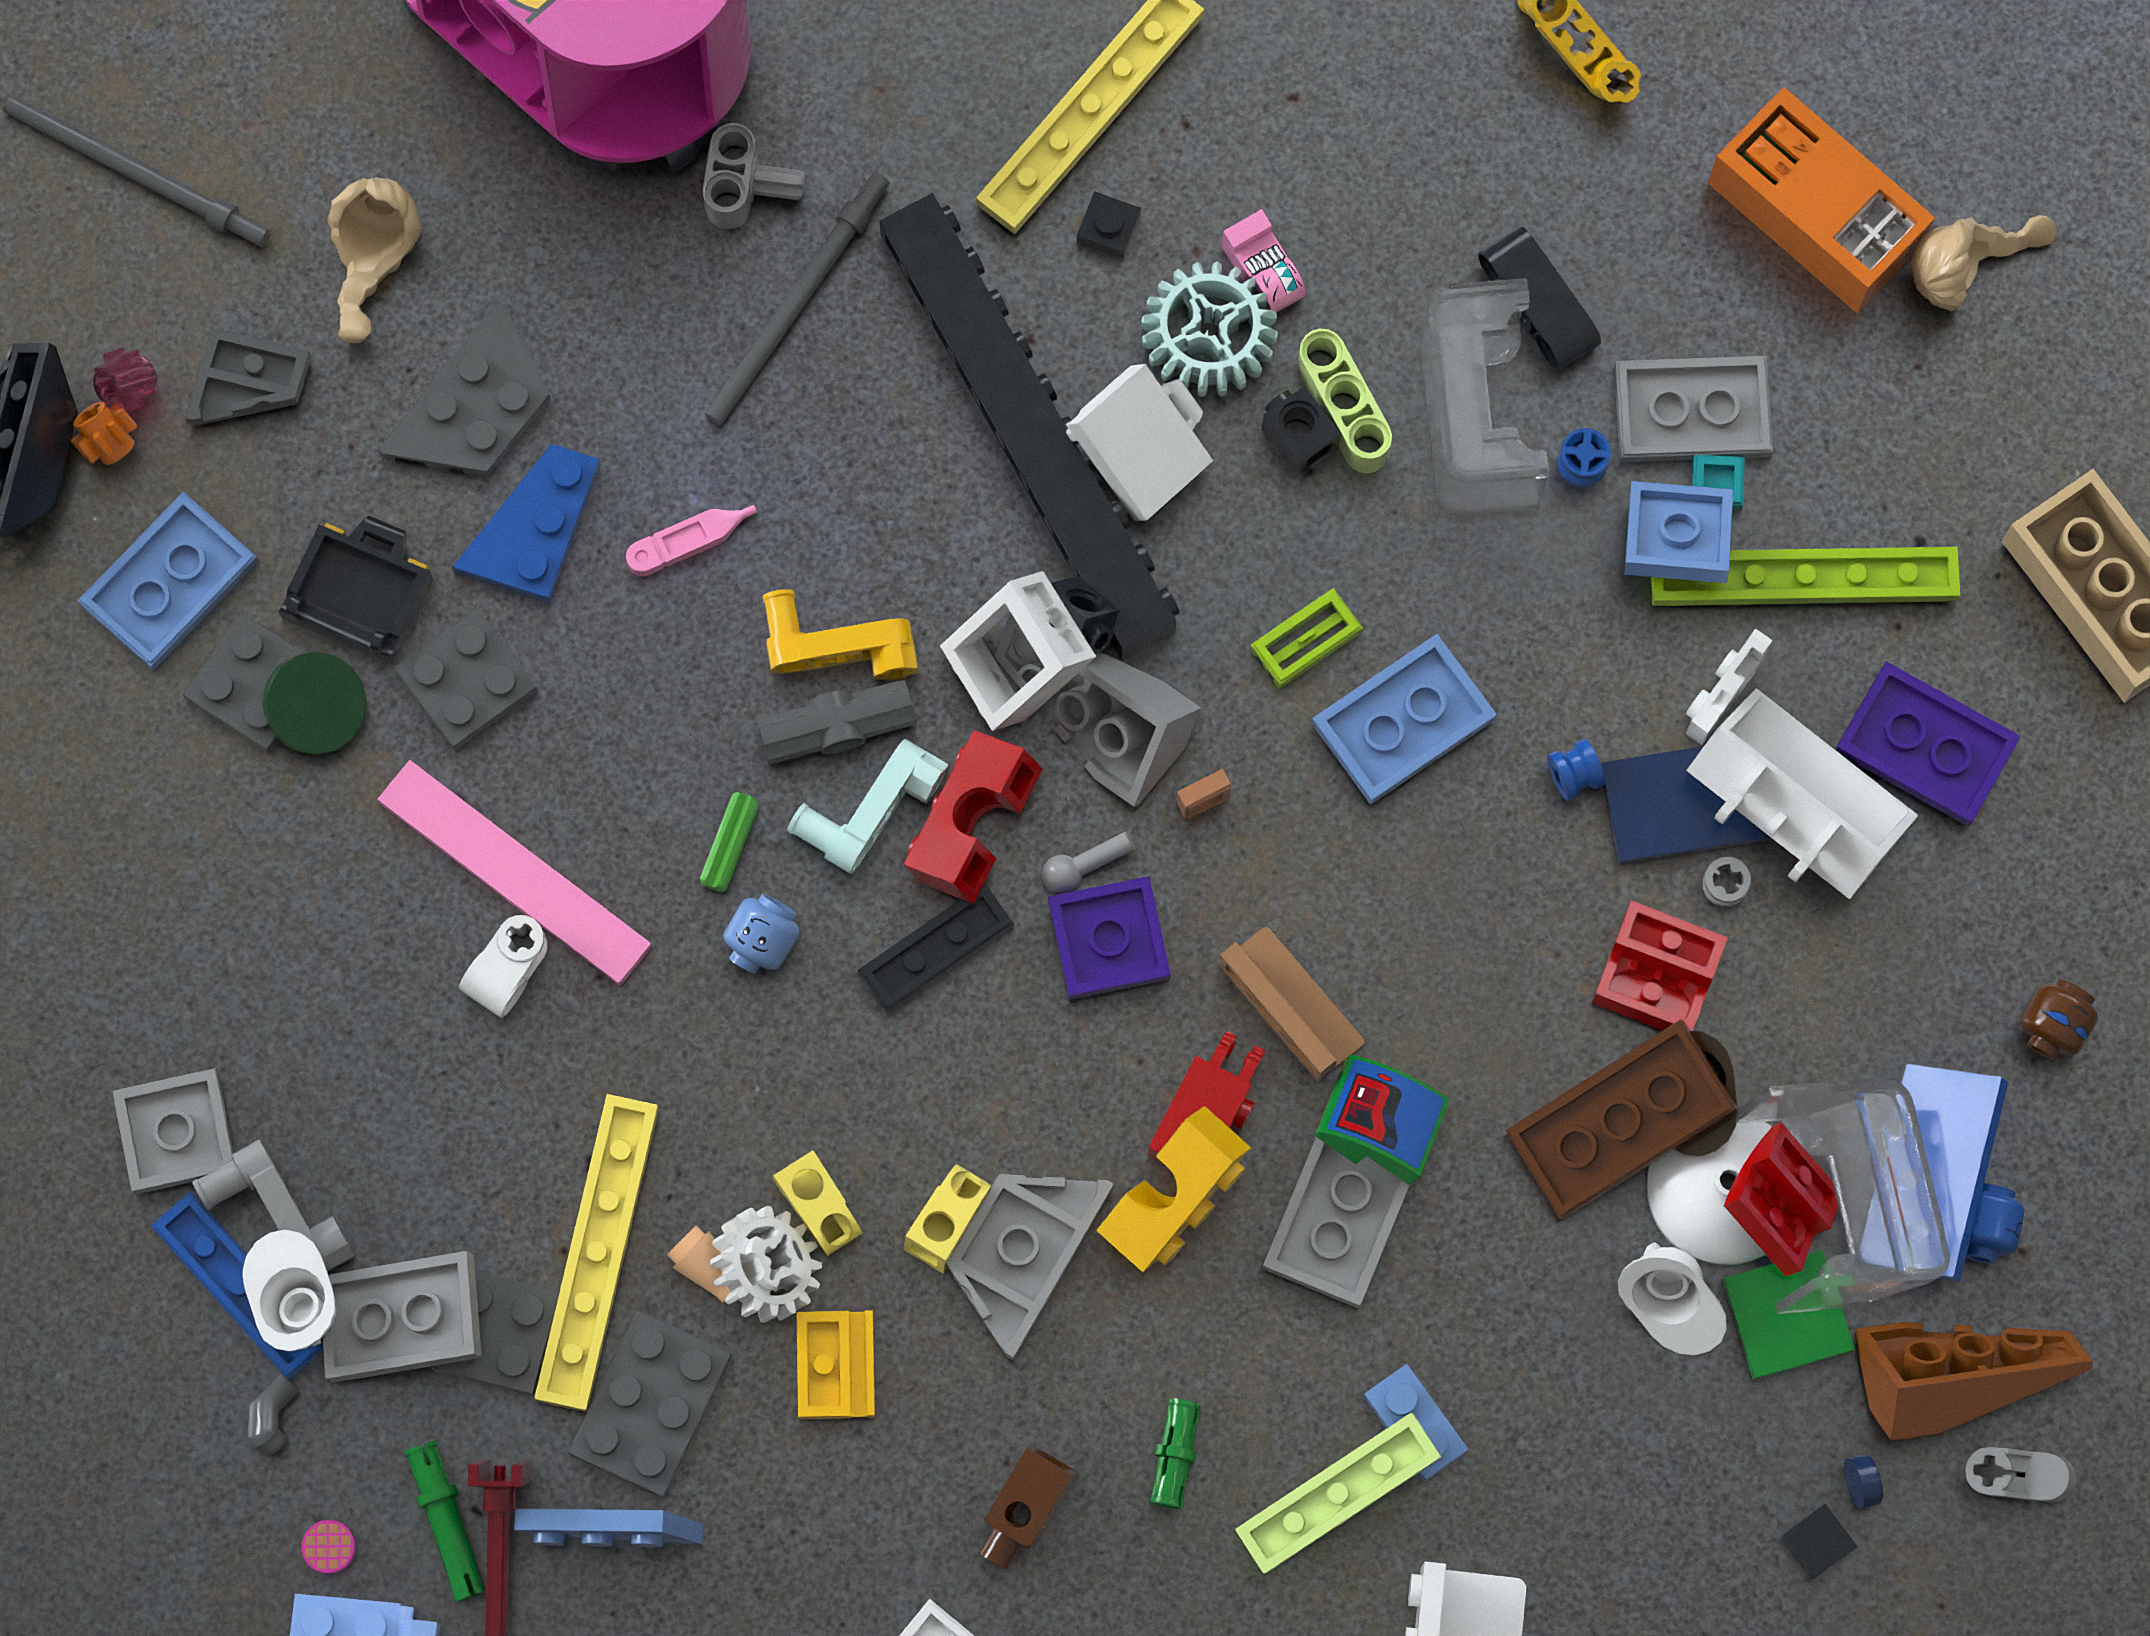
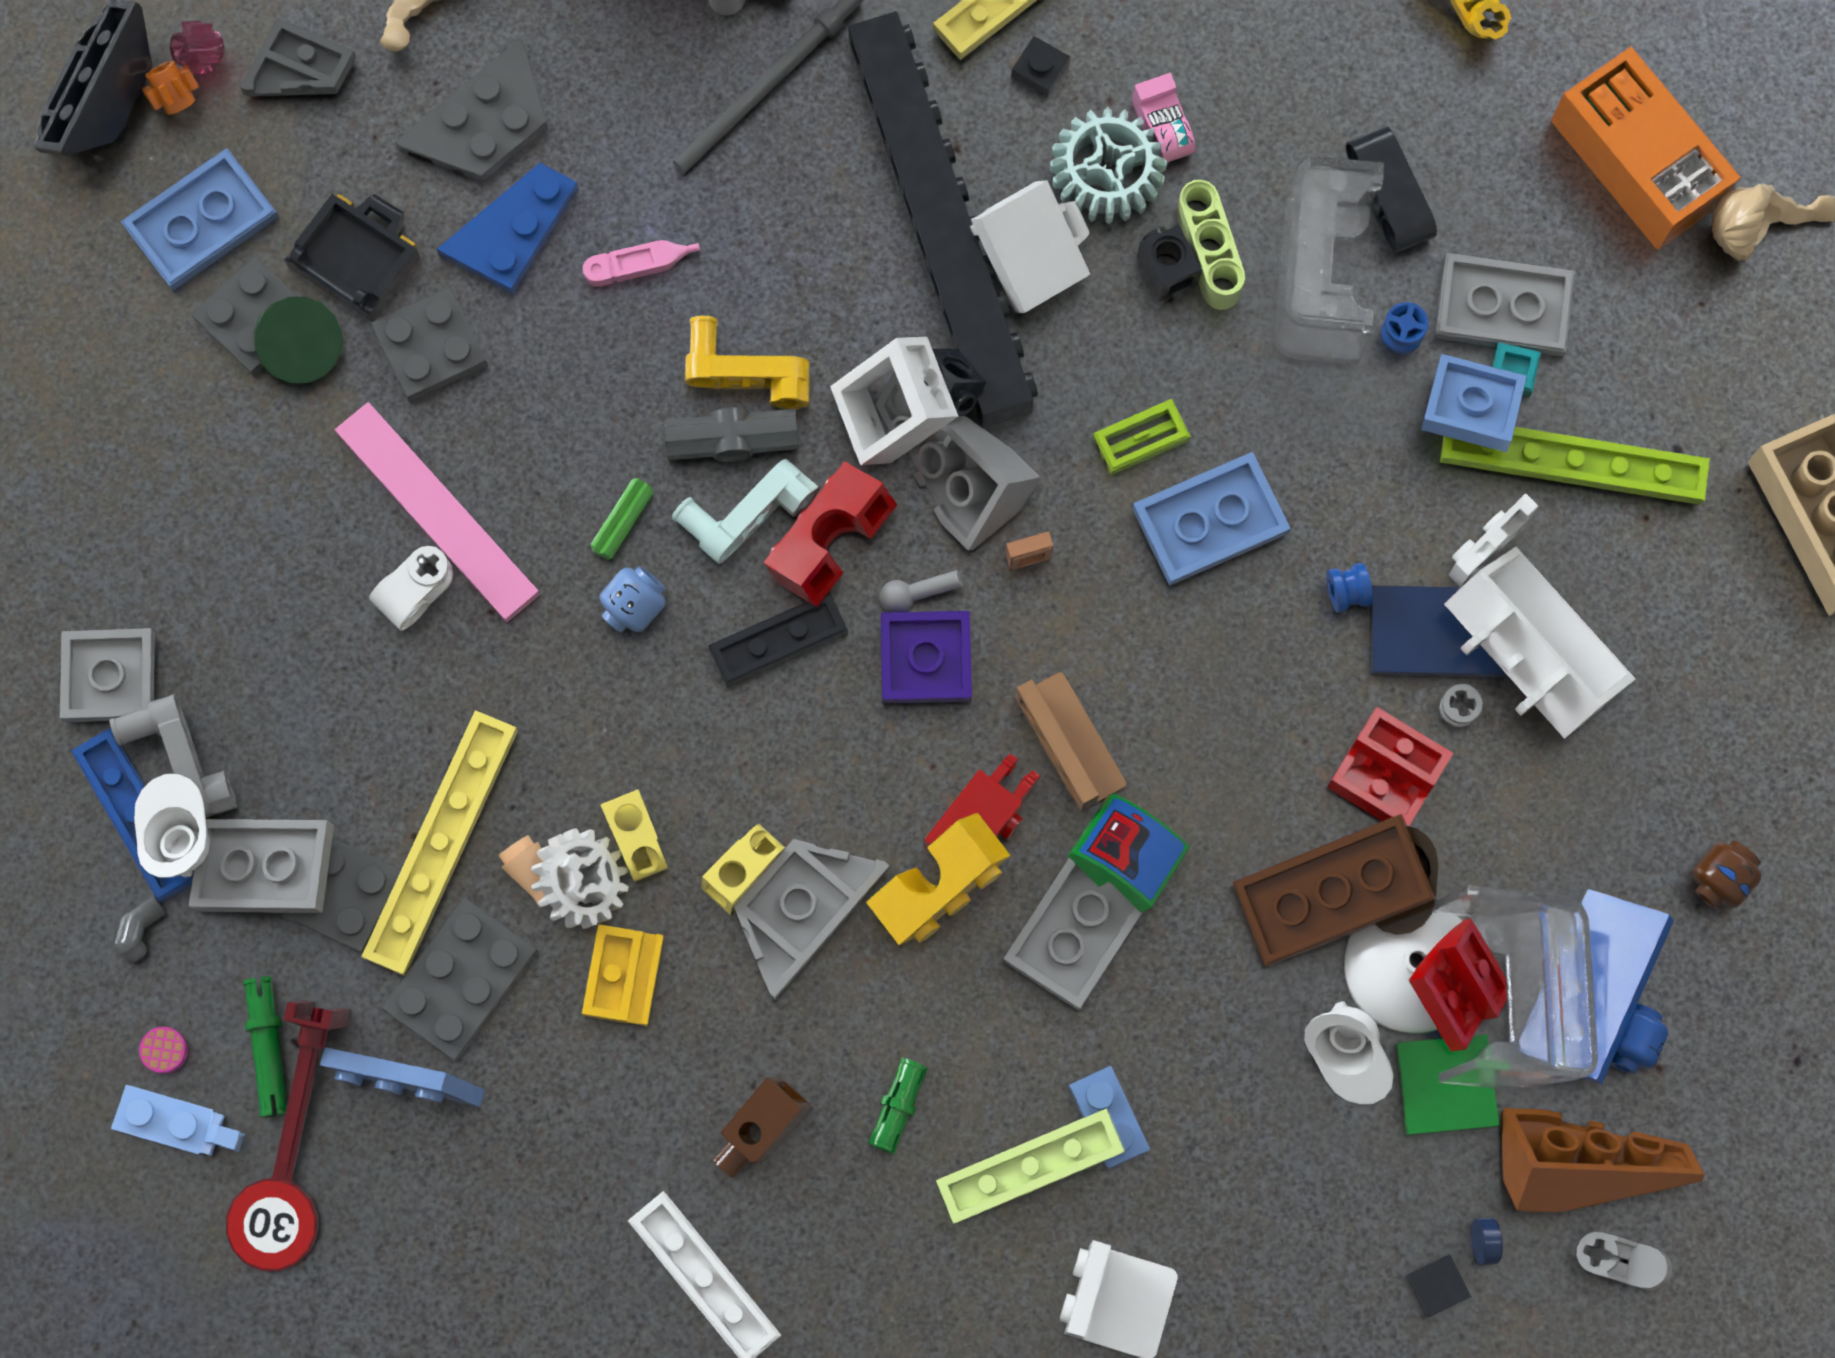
camera: 10 degrees right, 0 degrees up
dark purple plate [1835,661,2021,827] -> none

